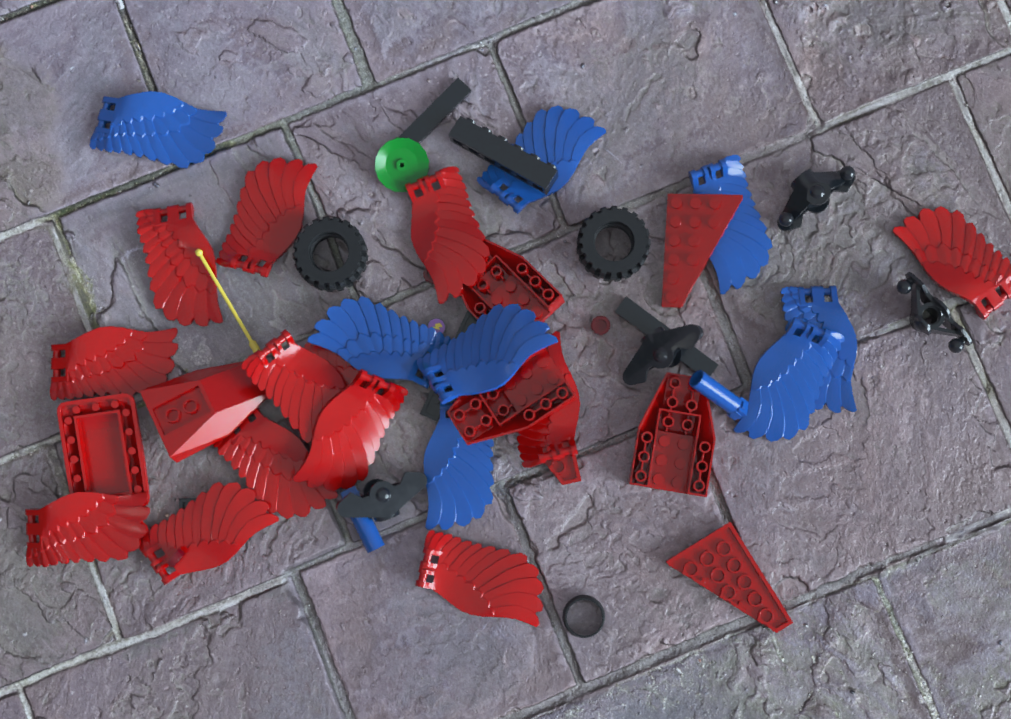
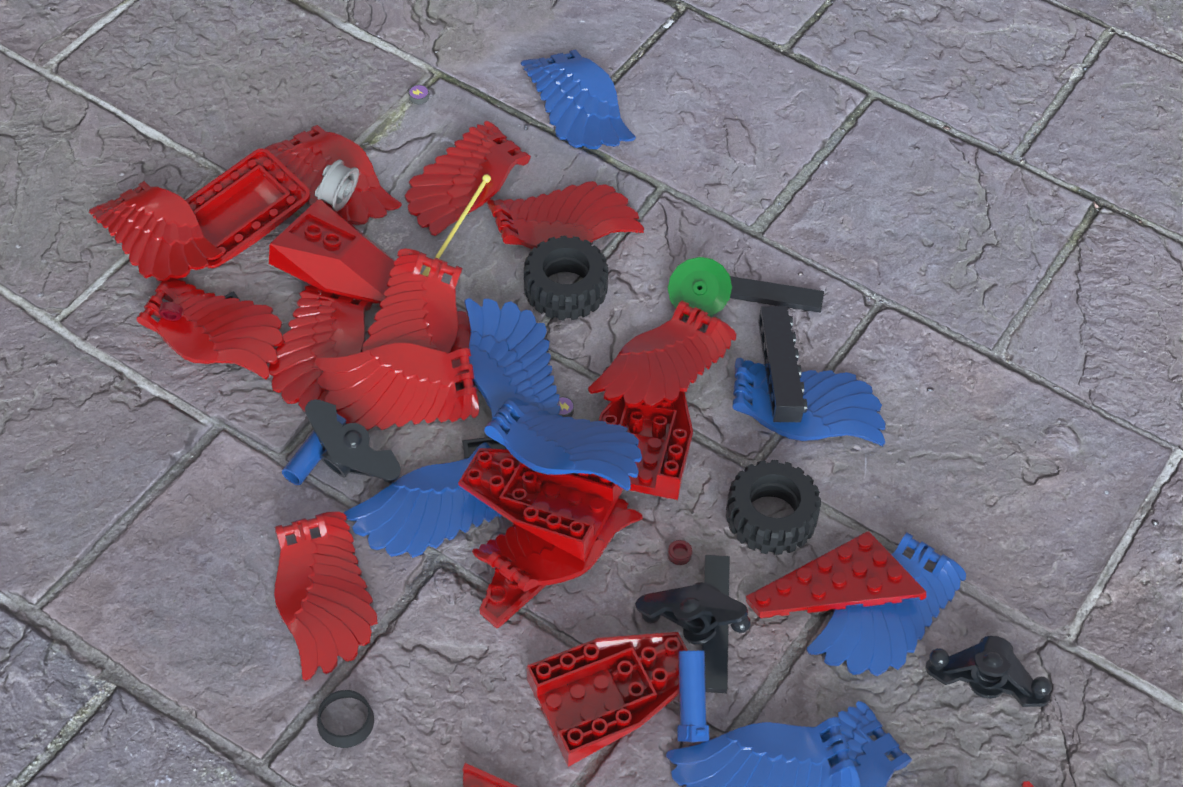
camera: 50 degrees right, 30 degrees down
none -> light grey wheel [315,160,359,211]
none -> tile [408,85,429,104]

